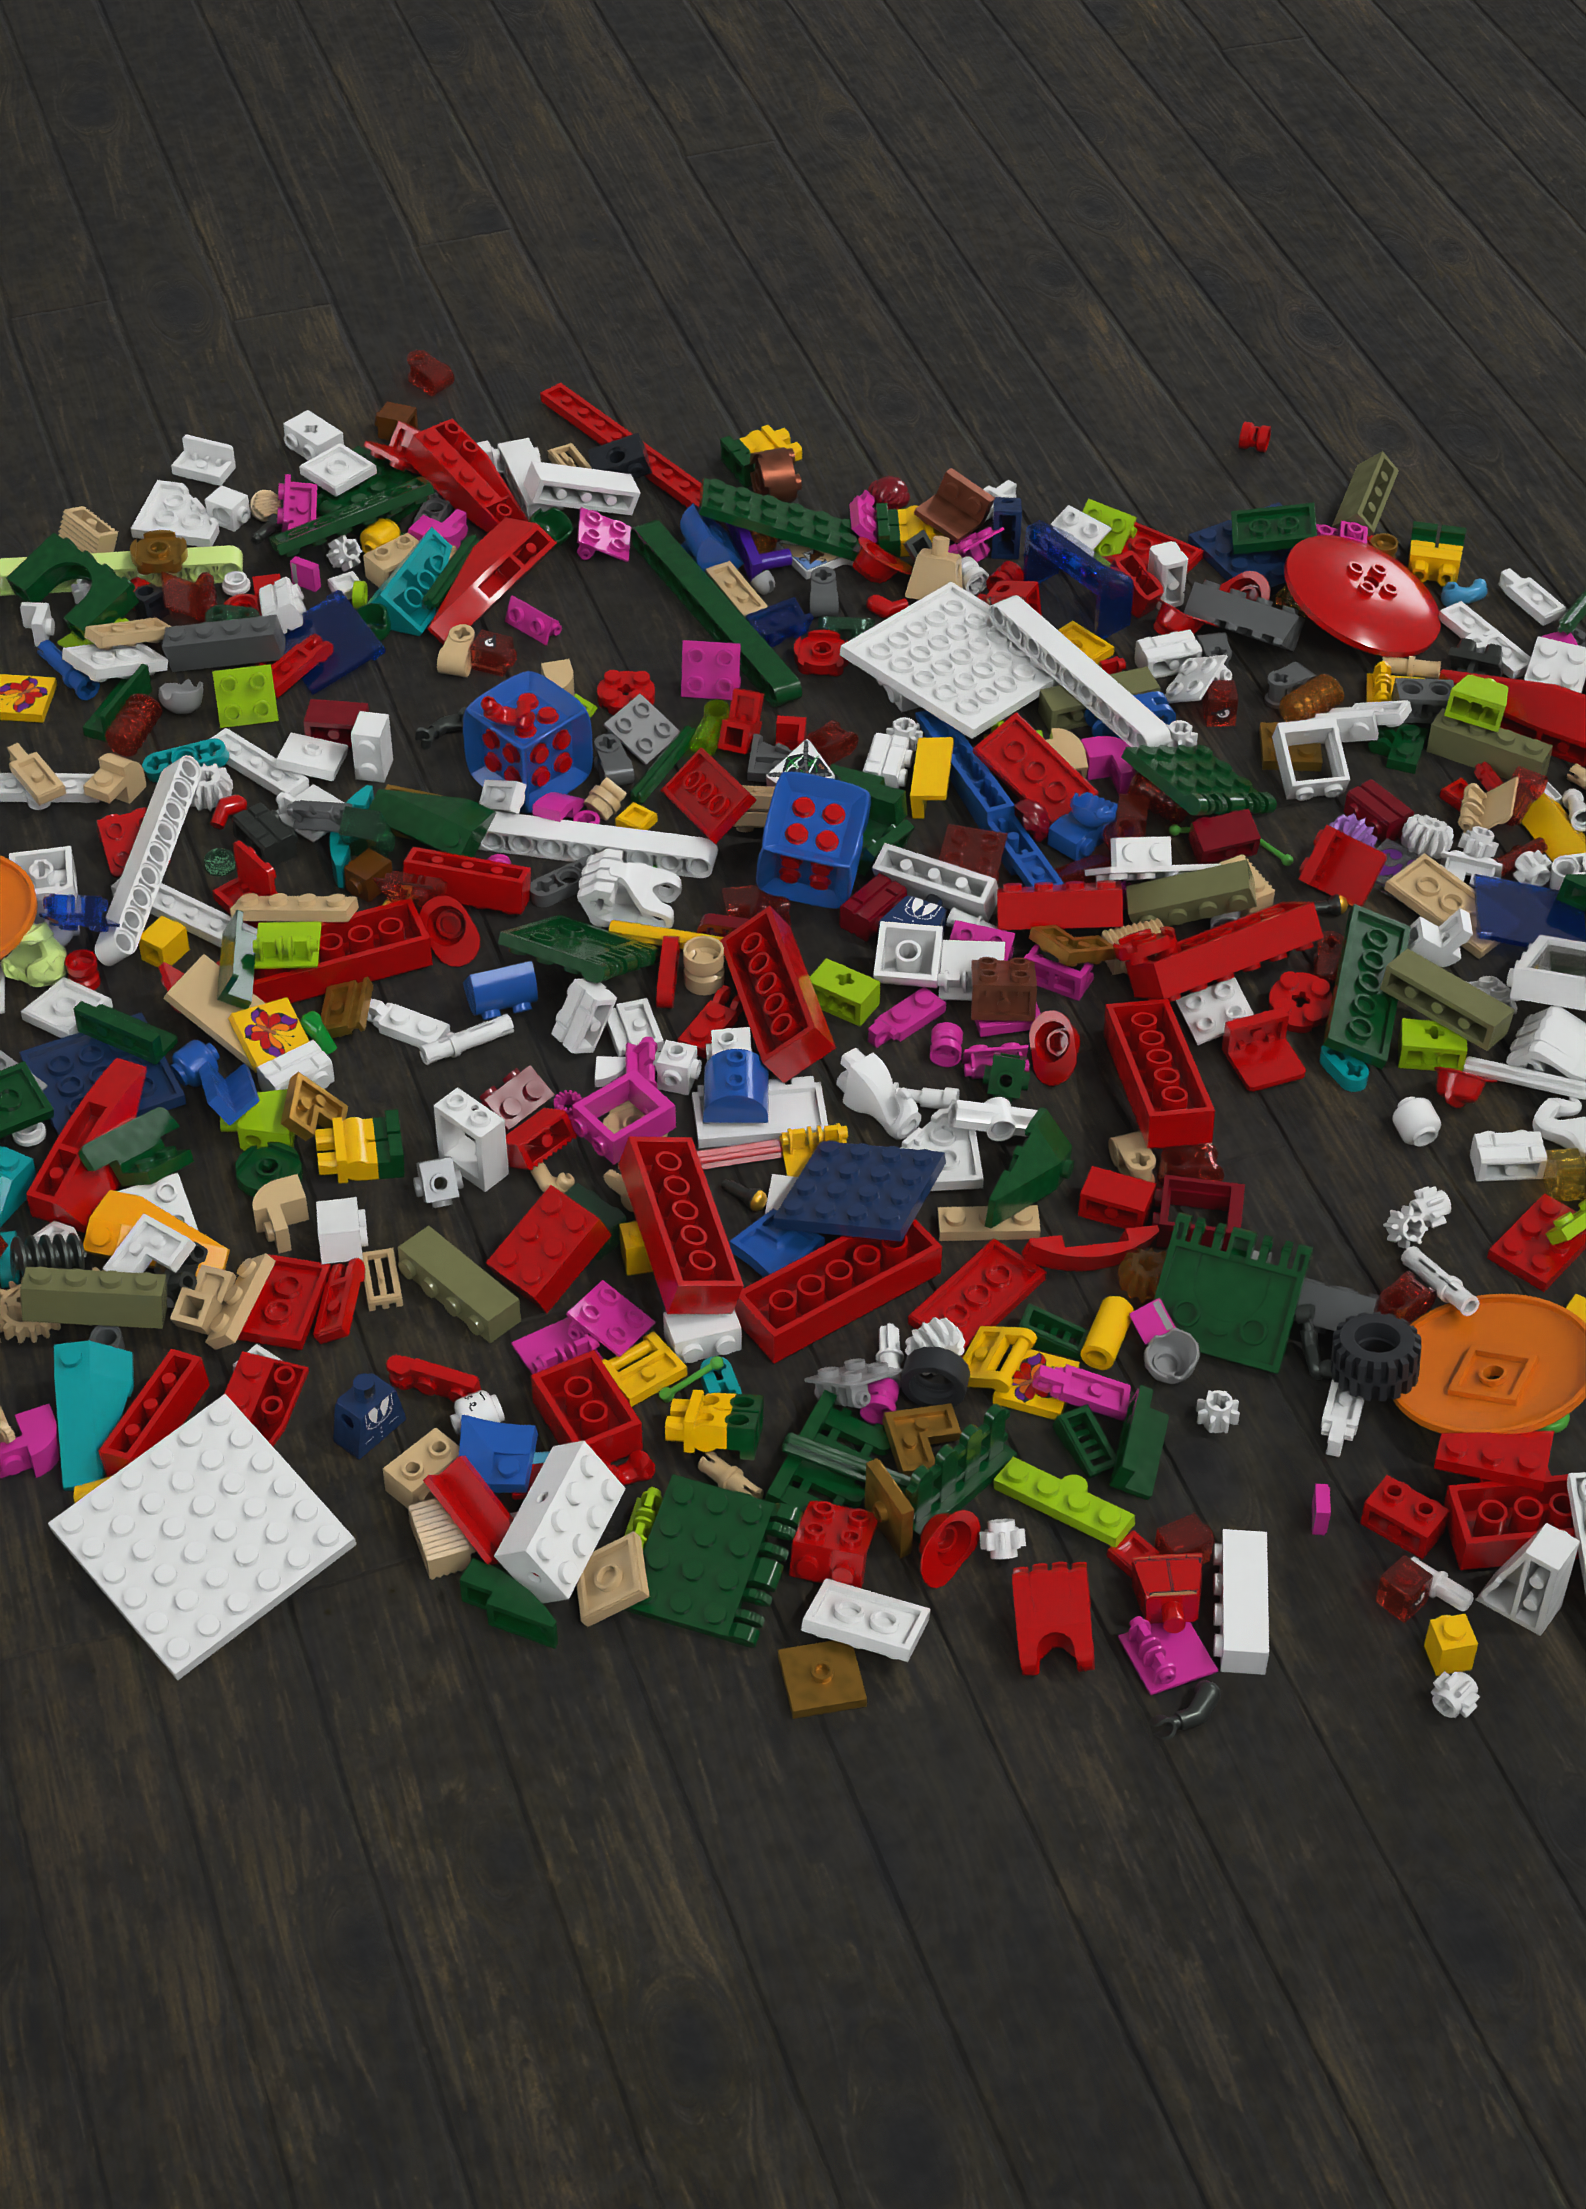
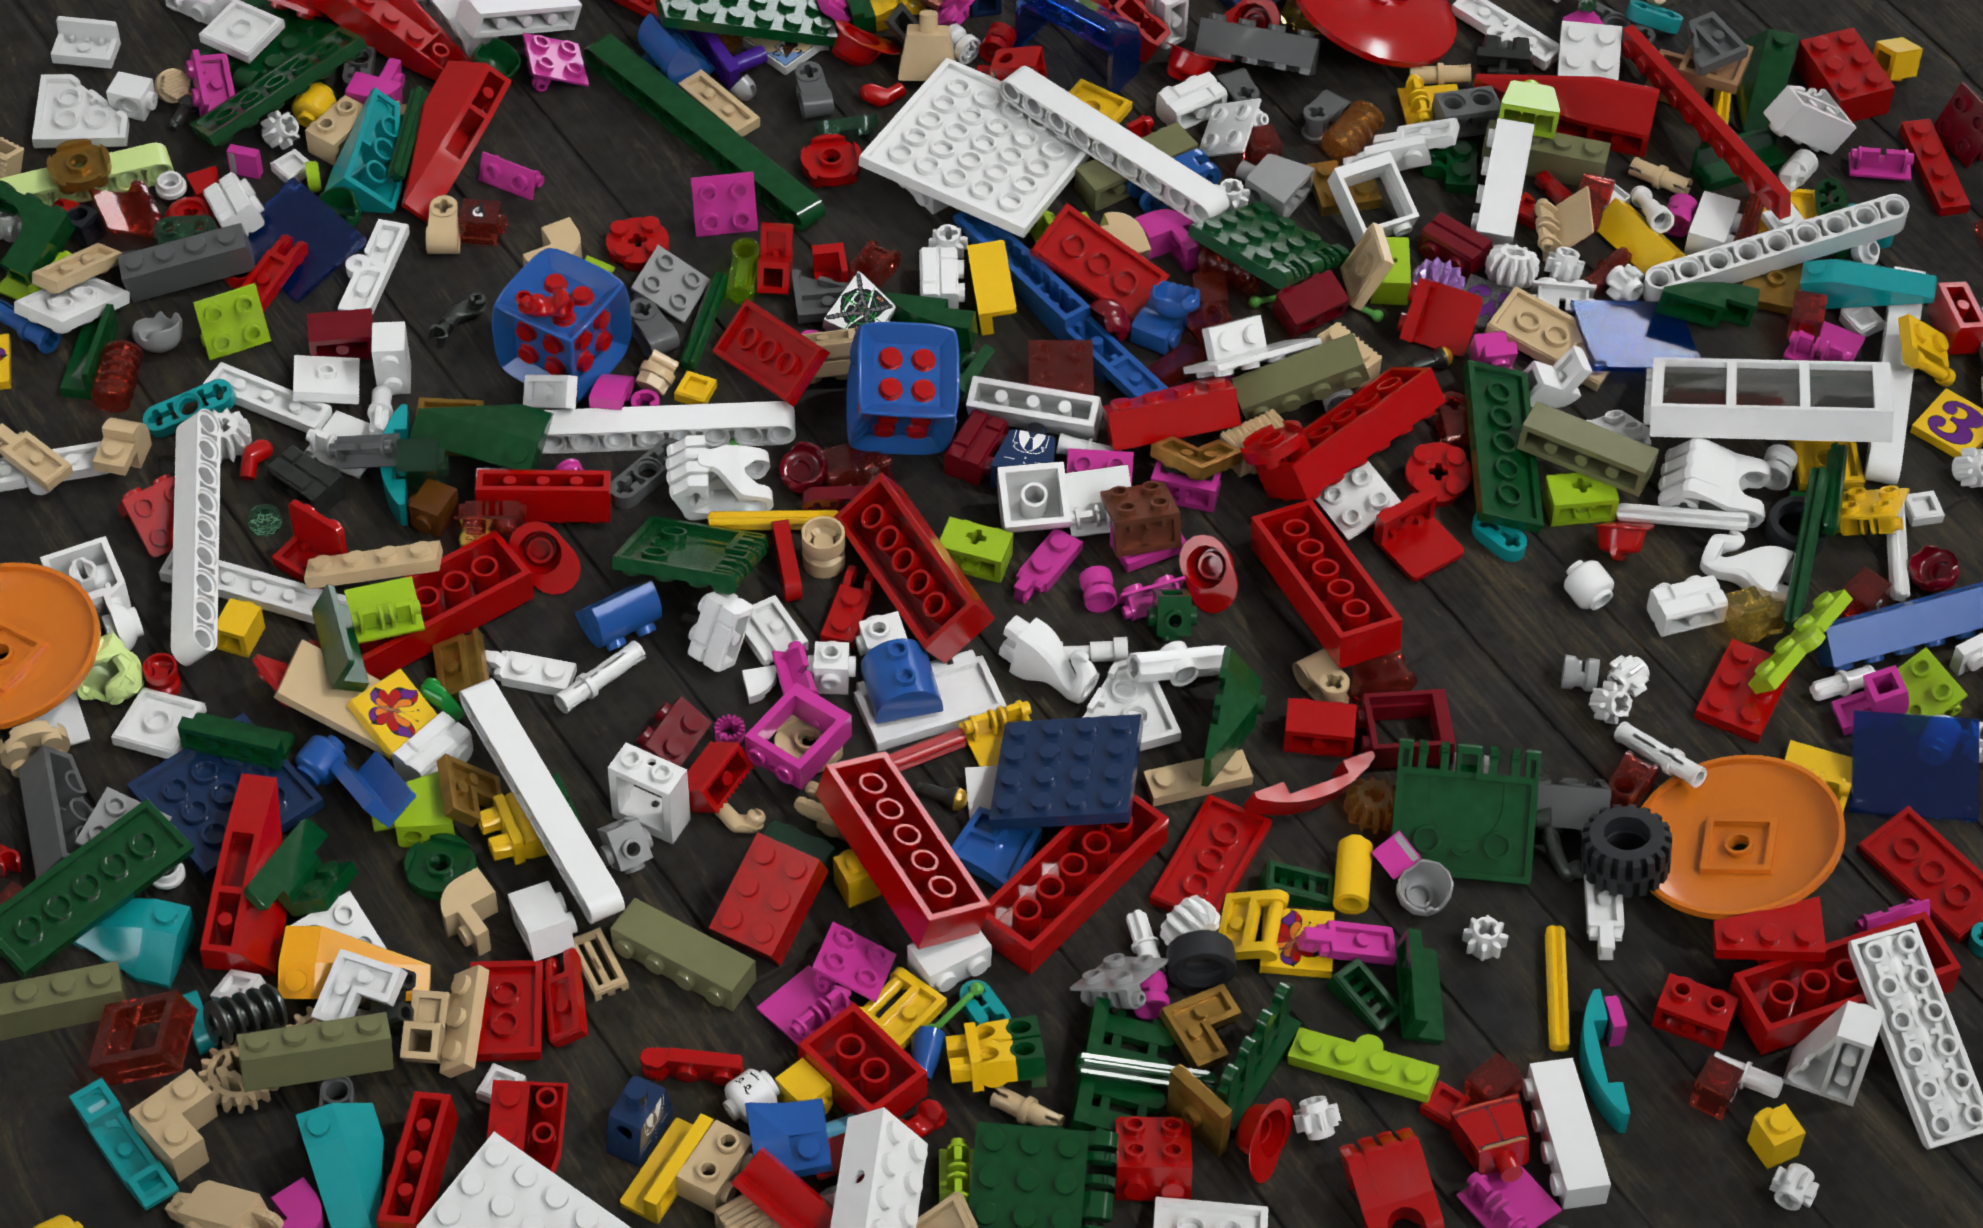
camera: 15 degrees left, 5 degrees up
clear blue hinge [39,893,120,932] -> none
clear blue bracket [745,597,814,647] -> none
none -> white hinge [338,219,410,314]
none -> white axle [368,386,394,435]
none -> white beam [459,678,625,924]
none -> yellow panel [620,1113,714,1224]
none -> yellow brick [775,1058,833,1115]
none -> dark red hair [779,441,829,493]
none -> blue cone [911,1026,946,1083]
none -> light grey torso [1235,154,1315,217]
none -> tan tile [1340,222,1394,310]
none -> lime brick [1370,237,1411,305]
none -> dark pink brick [1469,331,1518,369]
none -> white brick [1470,118,1535,246]
none -> yellow axle [1545,925,1570,1052]
none -> light grey wheel [1561,654,1600,692]
none -> teal slope [1579,989,1630,1133]

